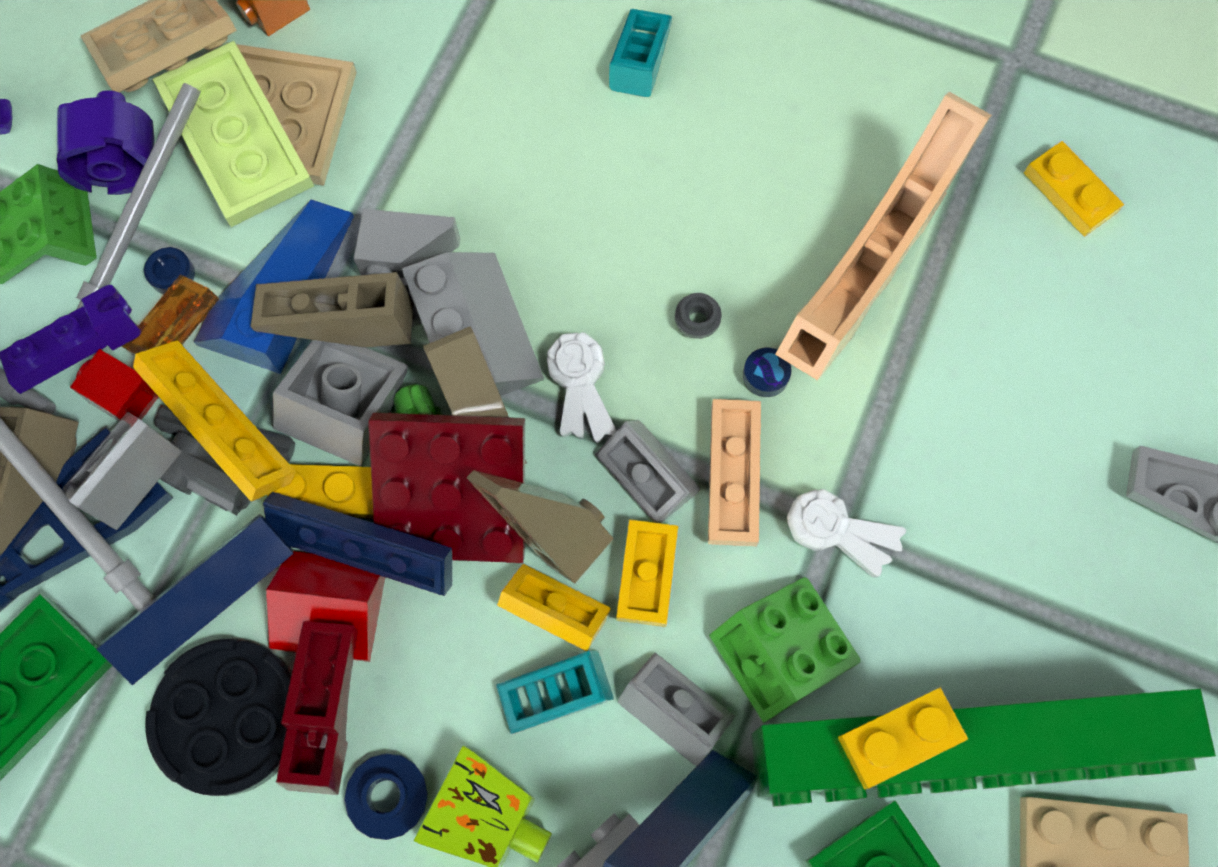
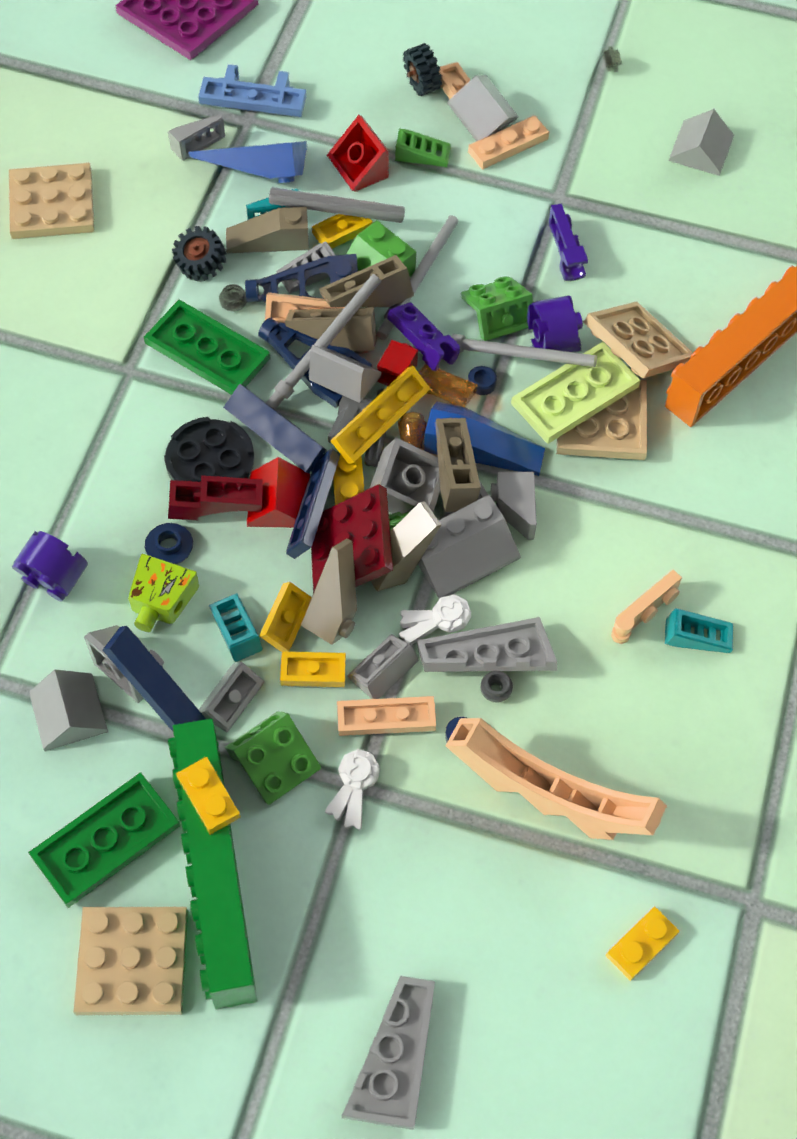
camera: 80 degrees right, 10 degrees down
none -> clear orange cone [397,412,427,450]
none -> light grey wing [417,617,557,672]
none -> light nougat plate [611,570,682,644]

